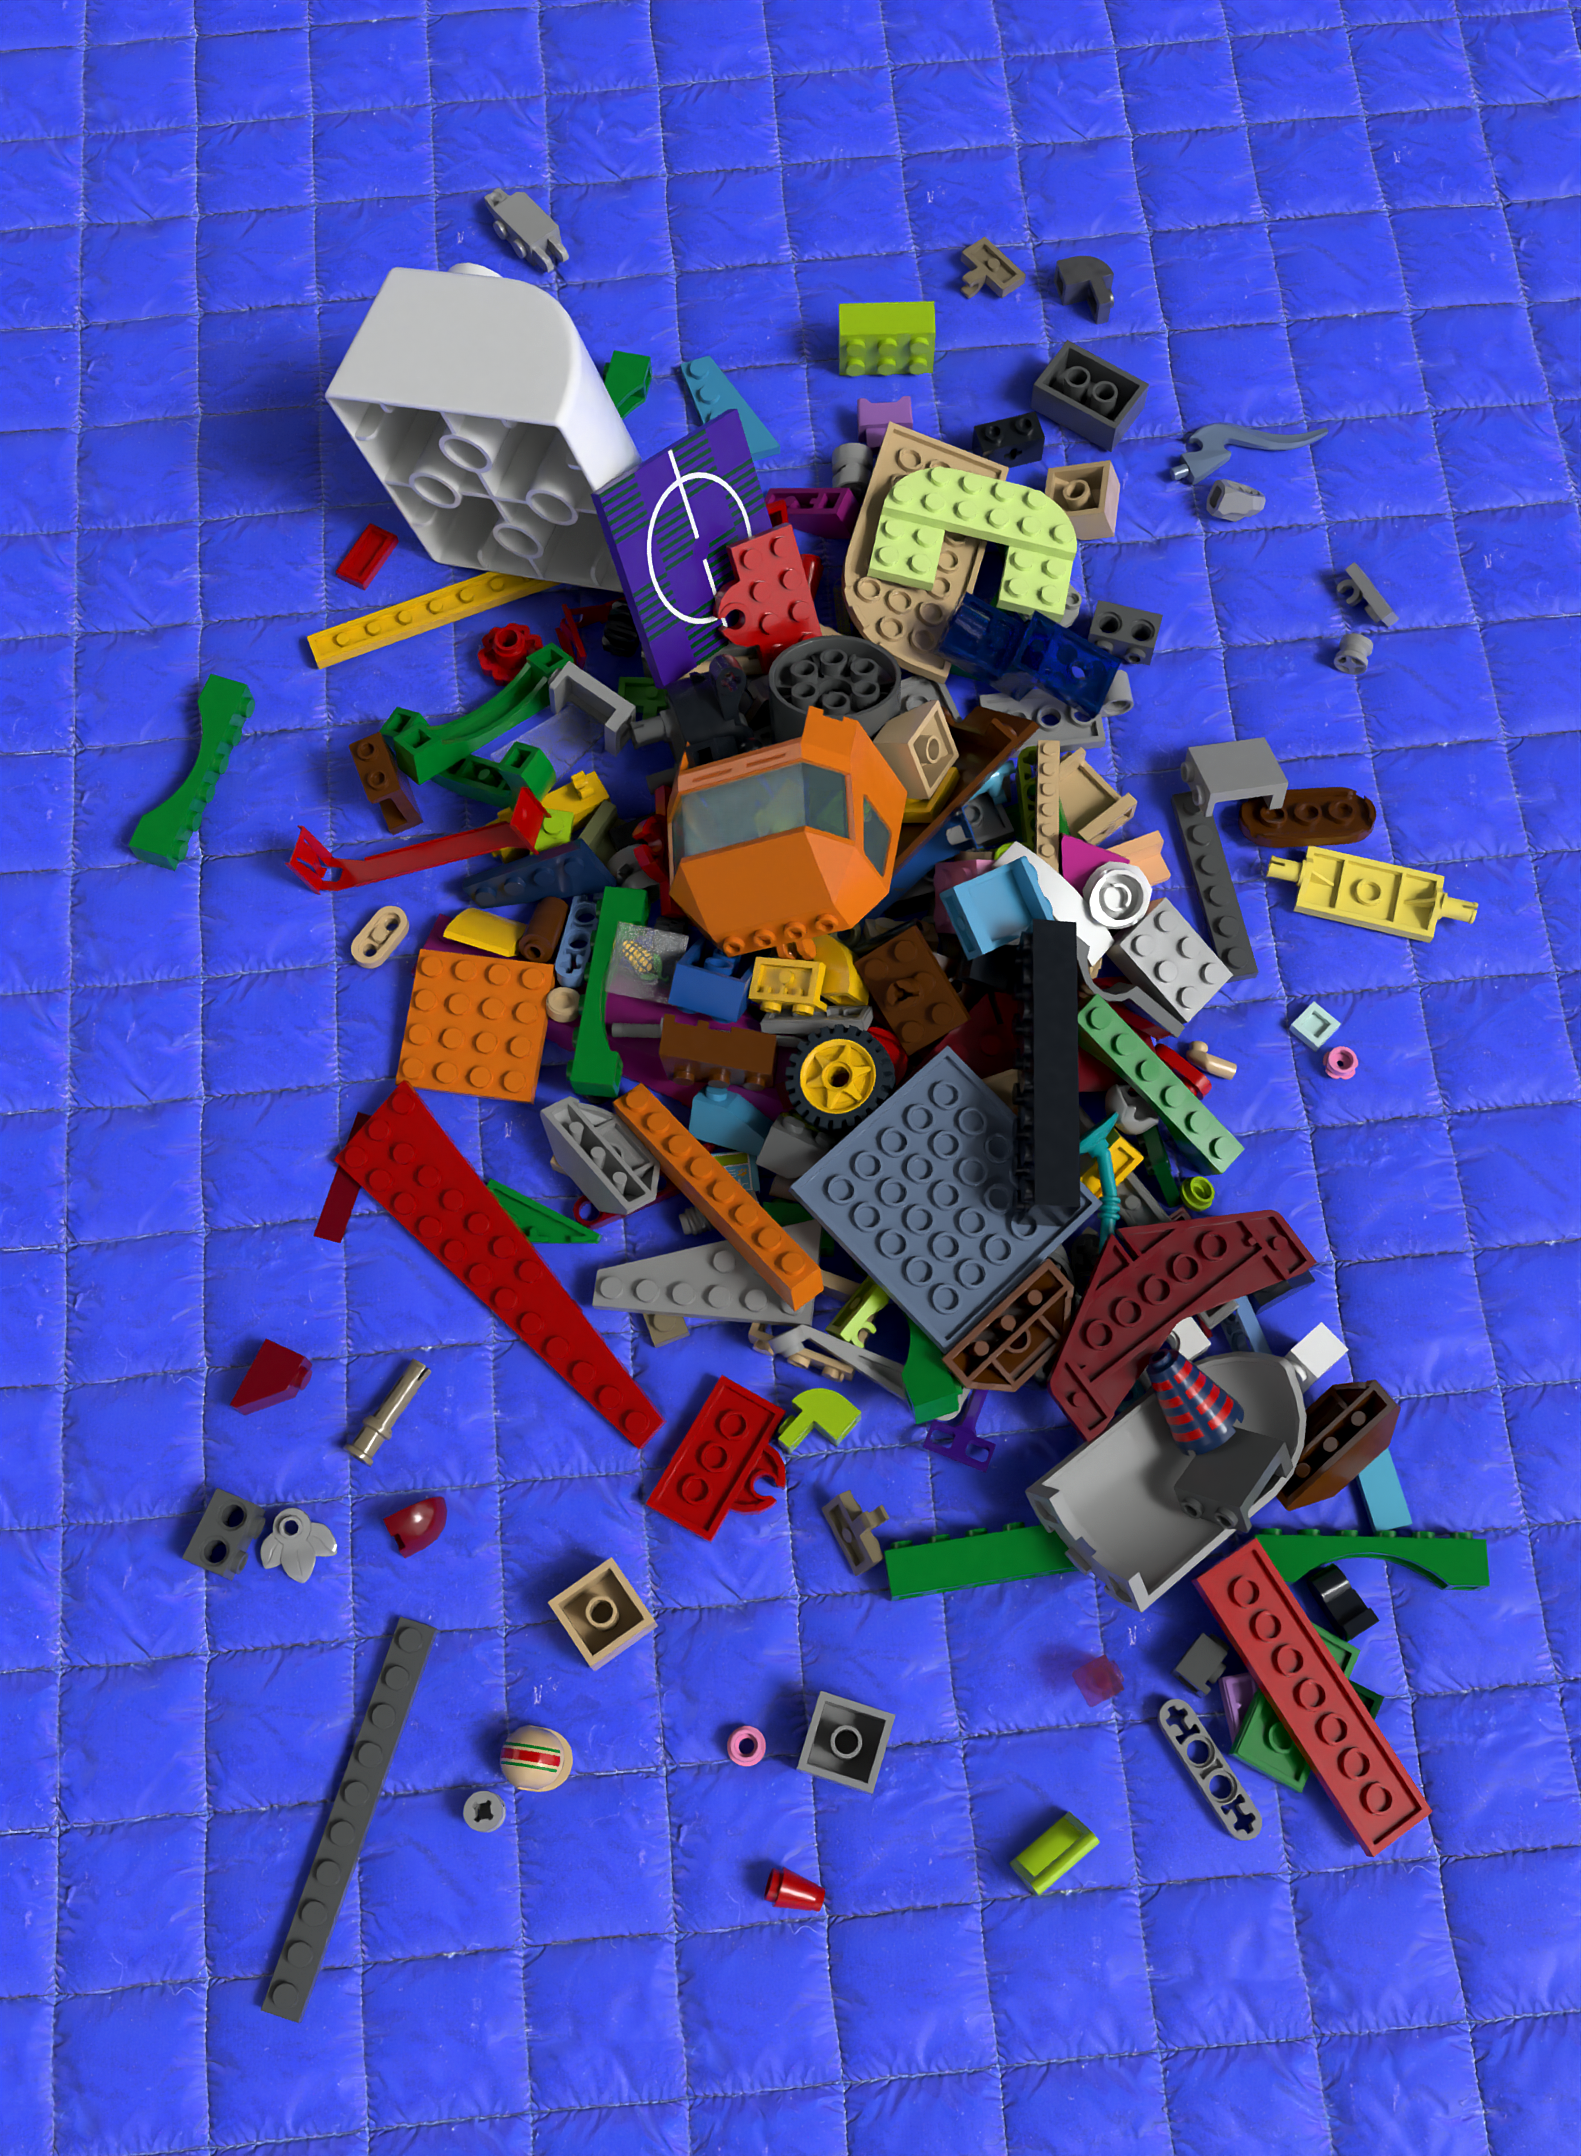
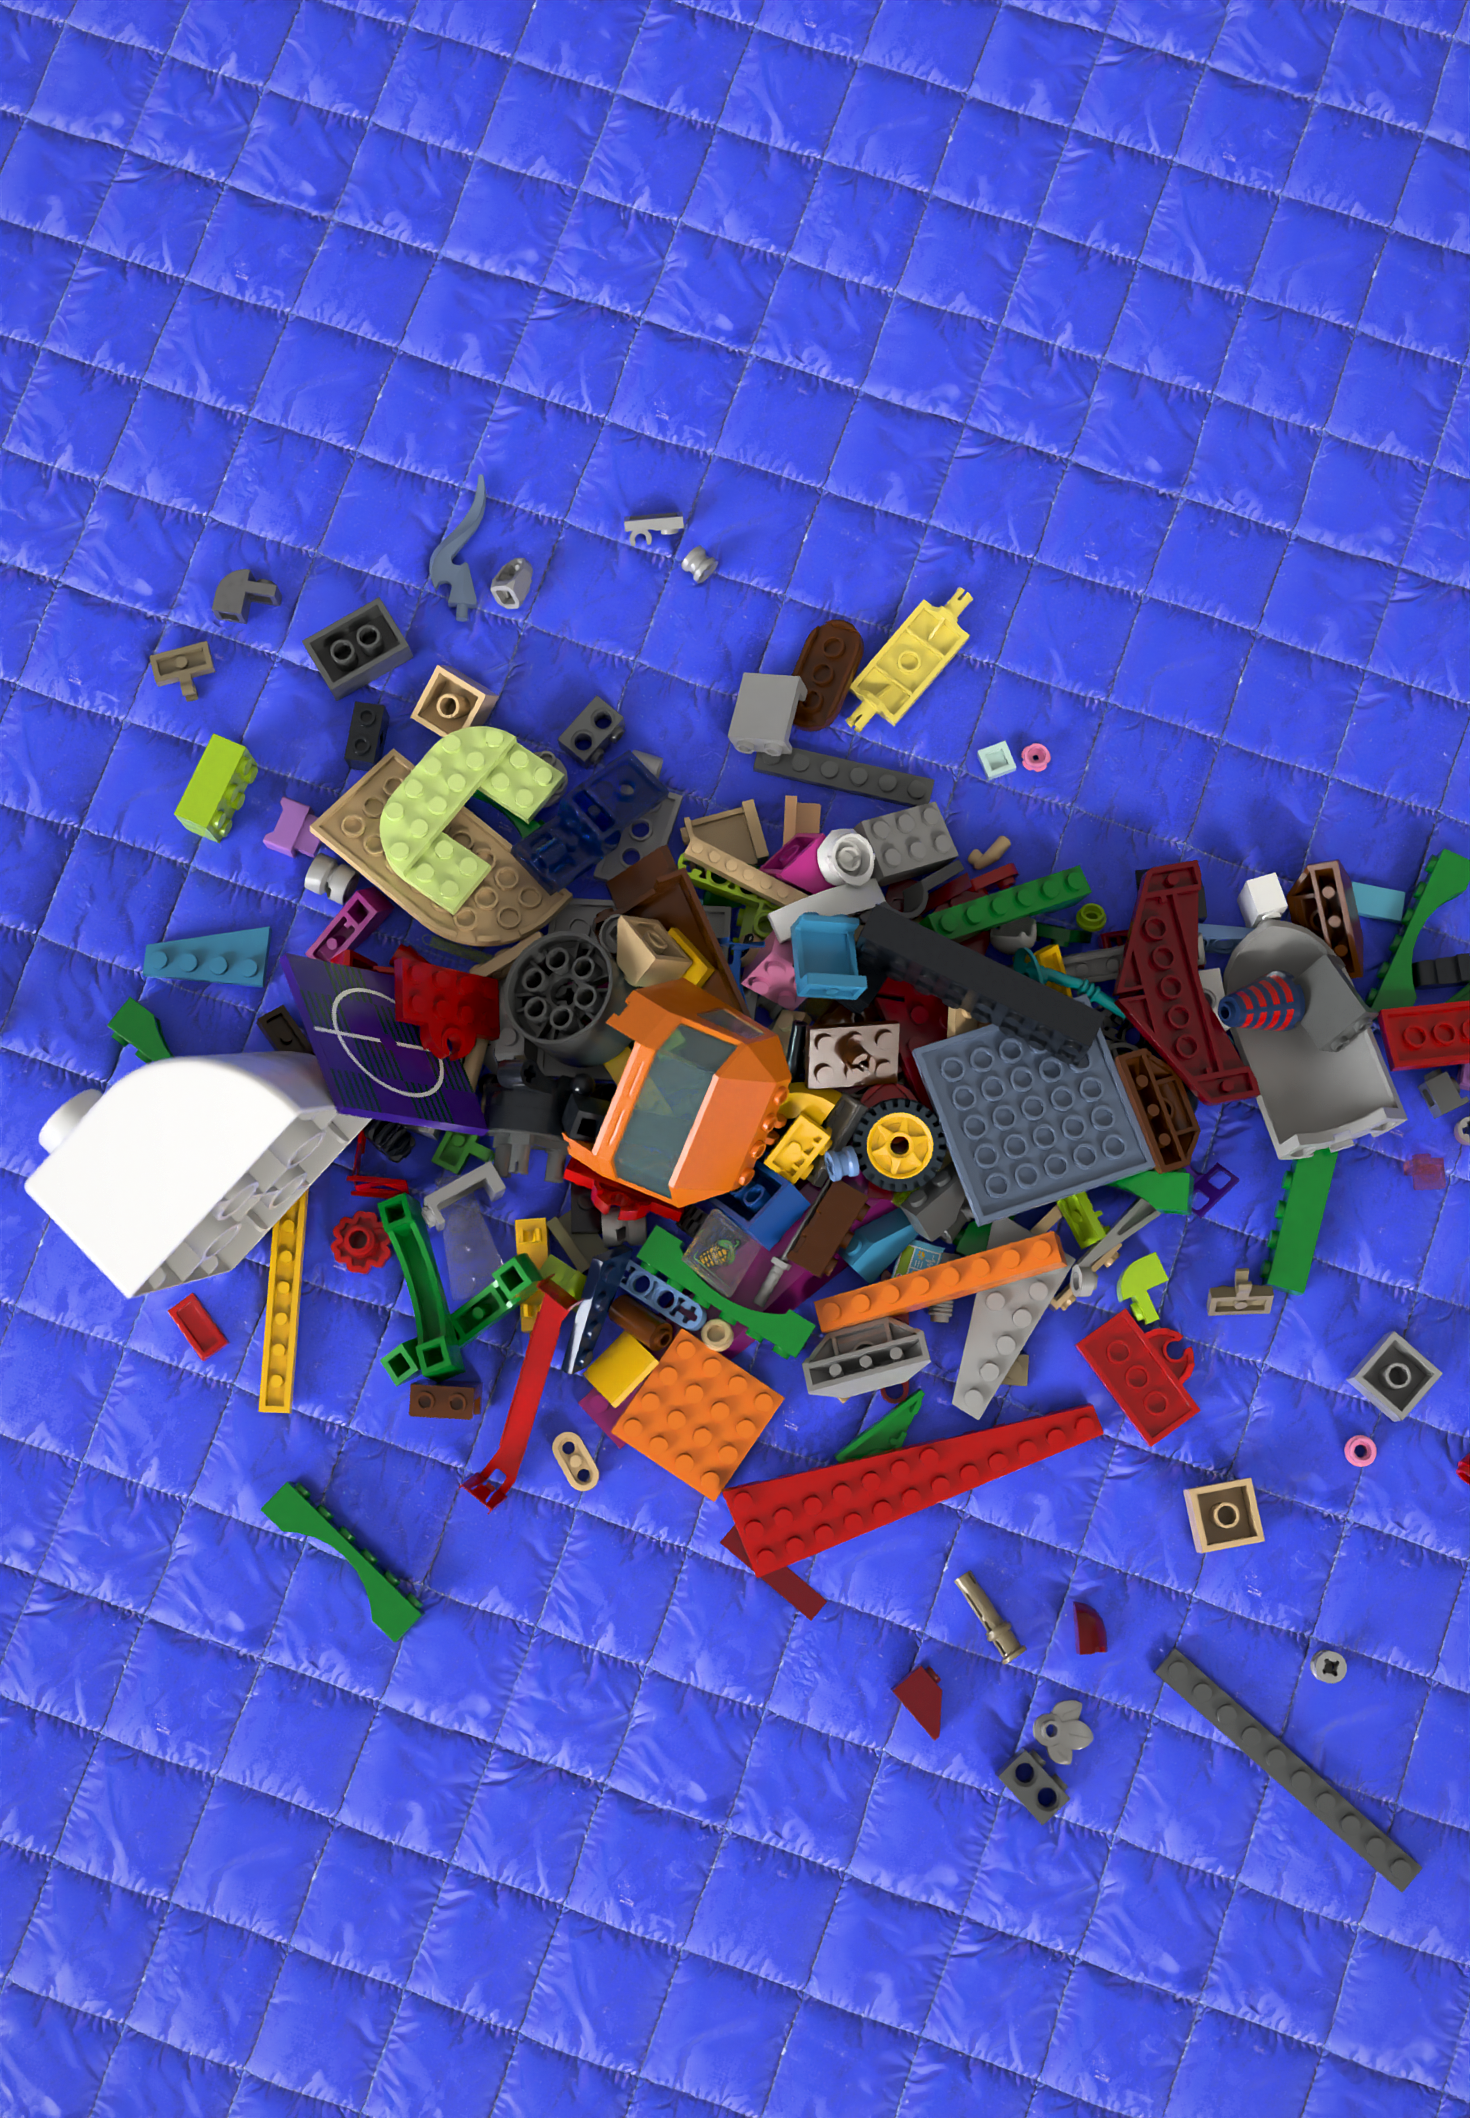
camera: 65 degrees left, 10 degrees up
tan helmet [500,1725,573,1792] -> none
none -> medium blue wheel [824,1145,859,1182]

